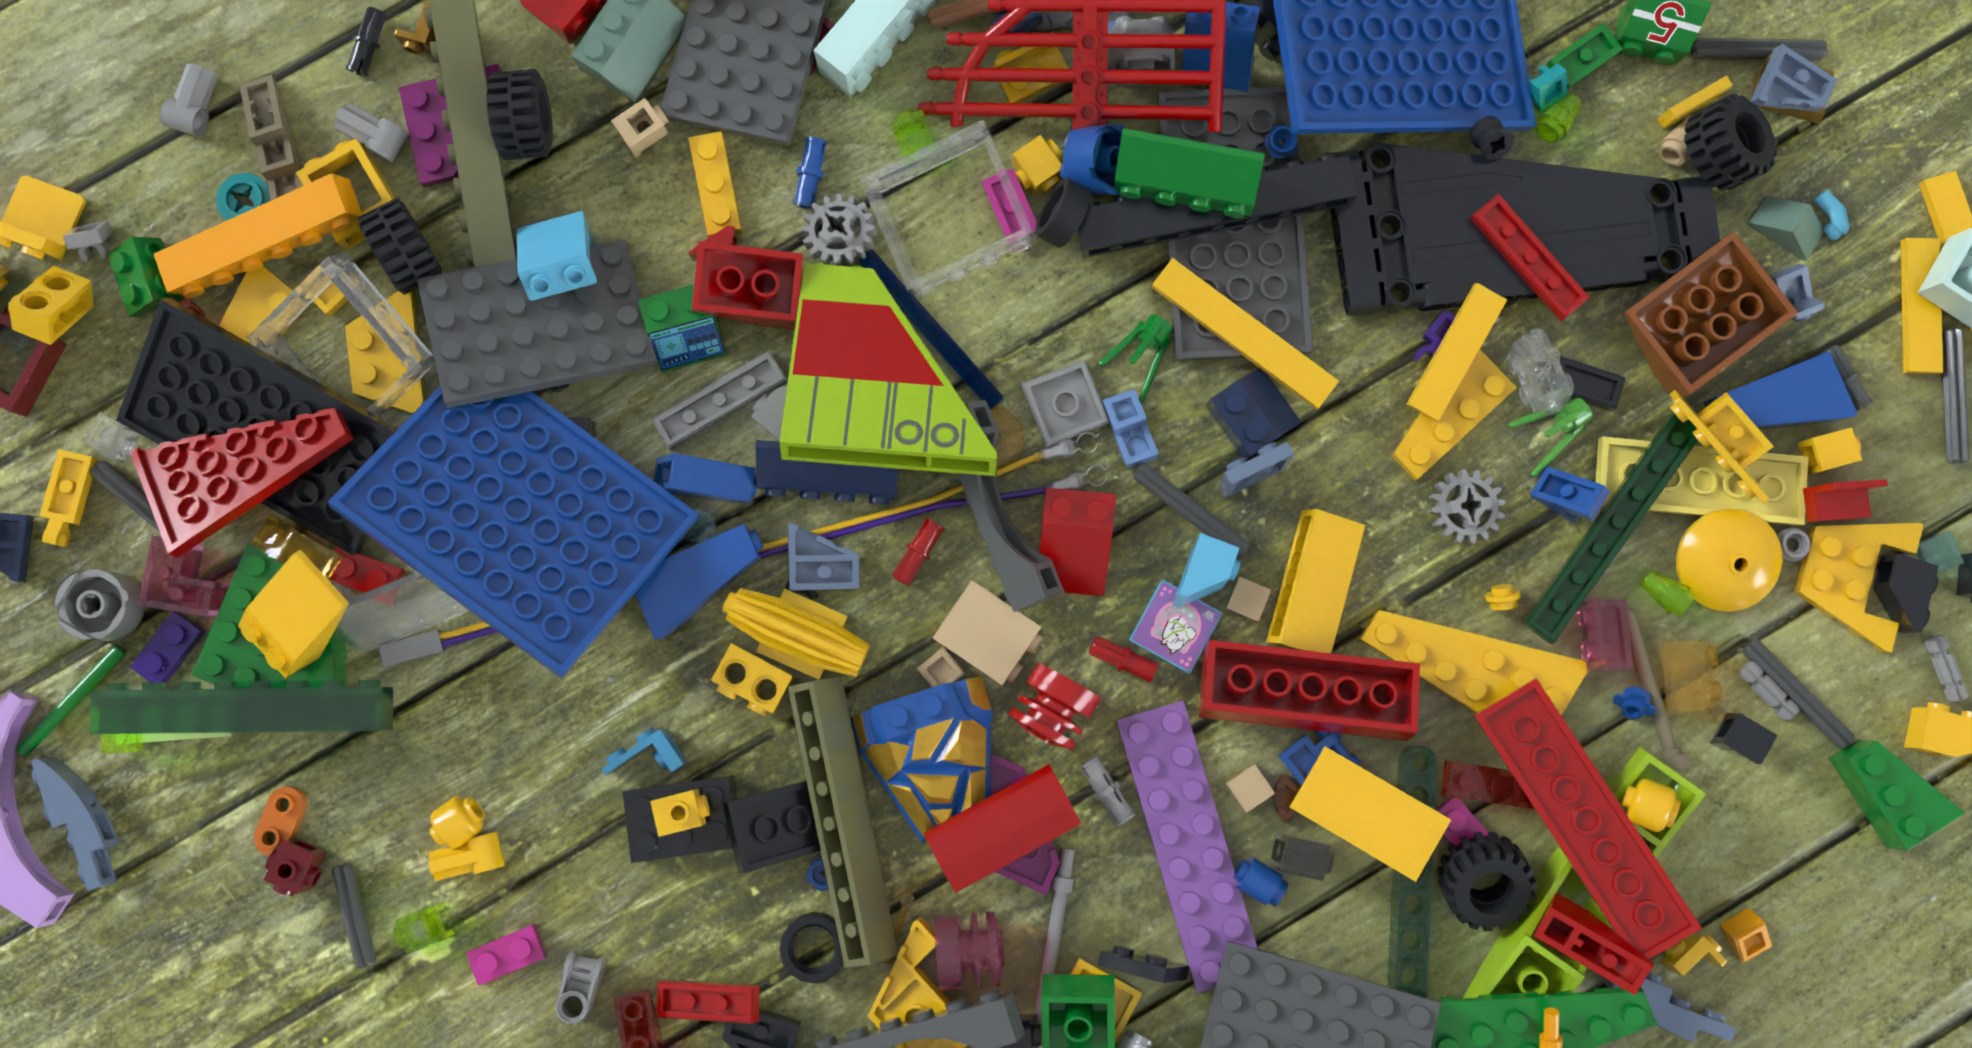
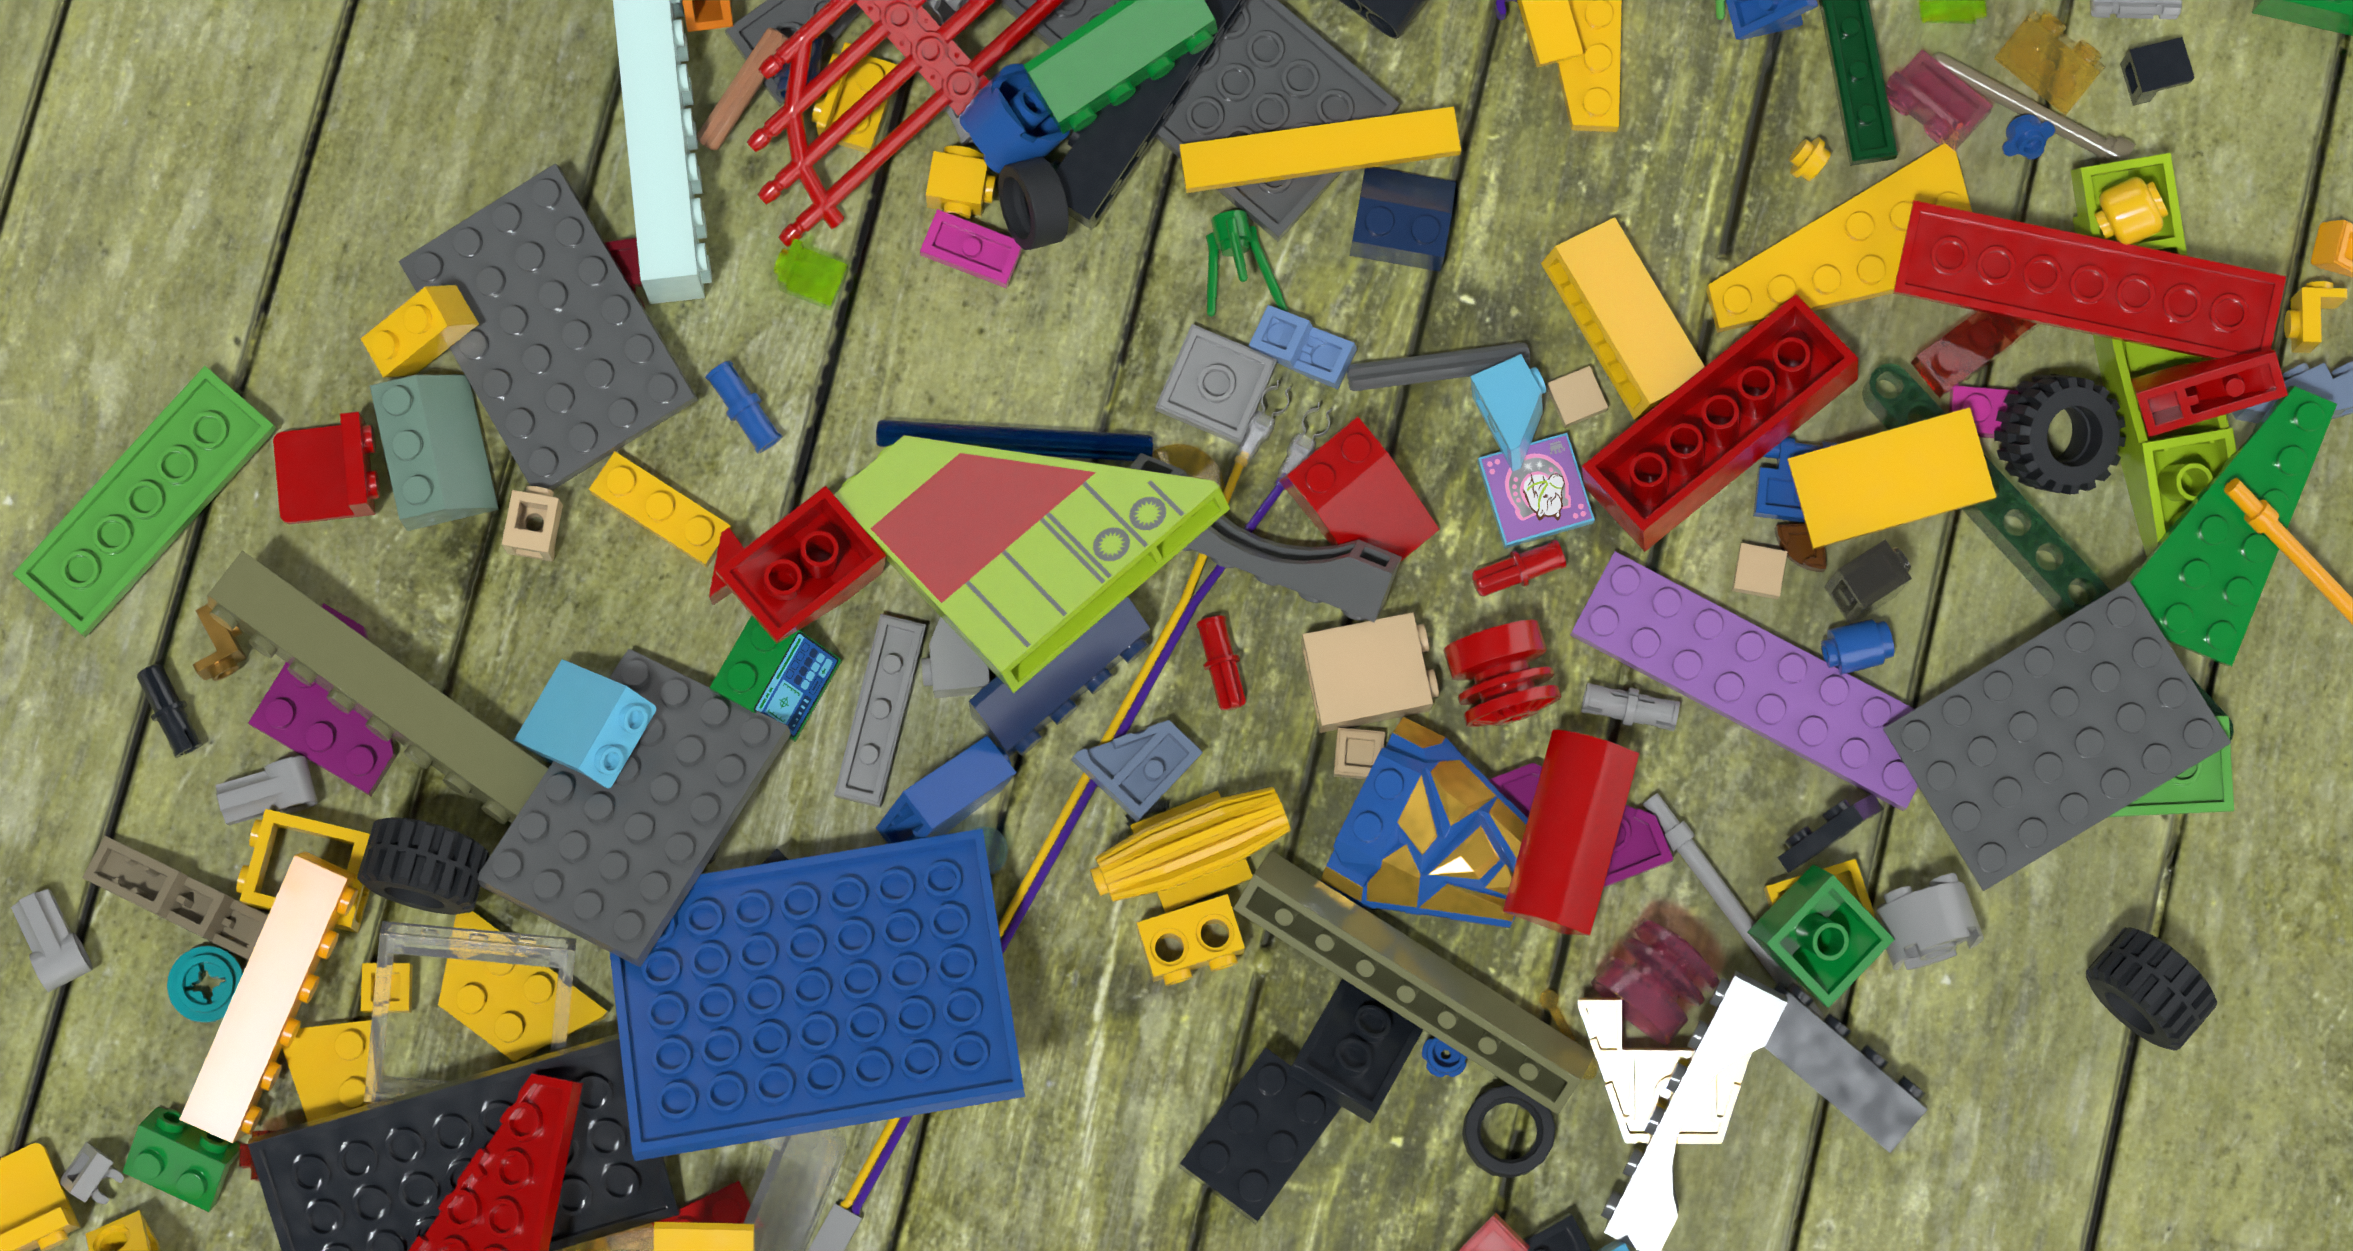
camera: 45 degrees left, 5 degrees down
black tyre [486,69,553,160] -> none
dark azure bracket [601,727,688,775] -> none
blue slope [635,524,763,641] -> none
yellow brick [650,789,710,837] -> none
light grey gear [801,193,877,266] -> none
clear window [859,120,1037,297] -> none
sand blue plate [1218,442,1294,499] -> none
light grey gear [1428,469,1506,545] -> none

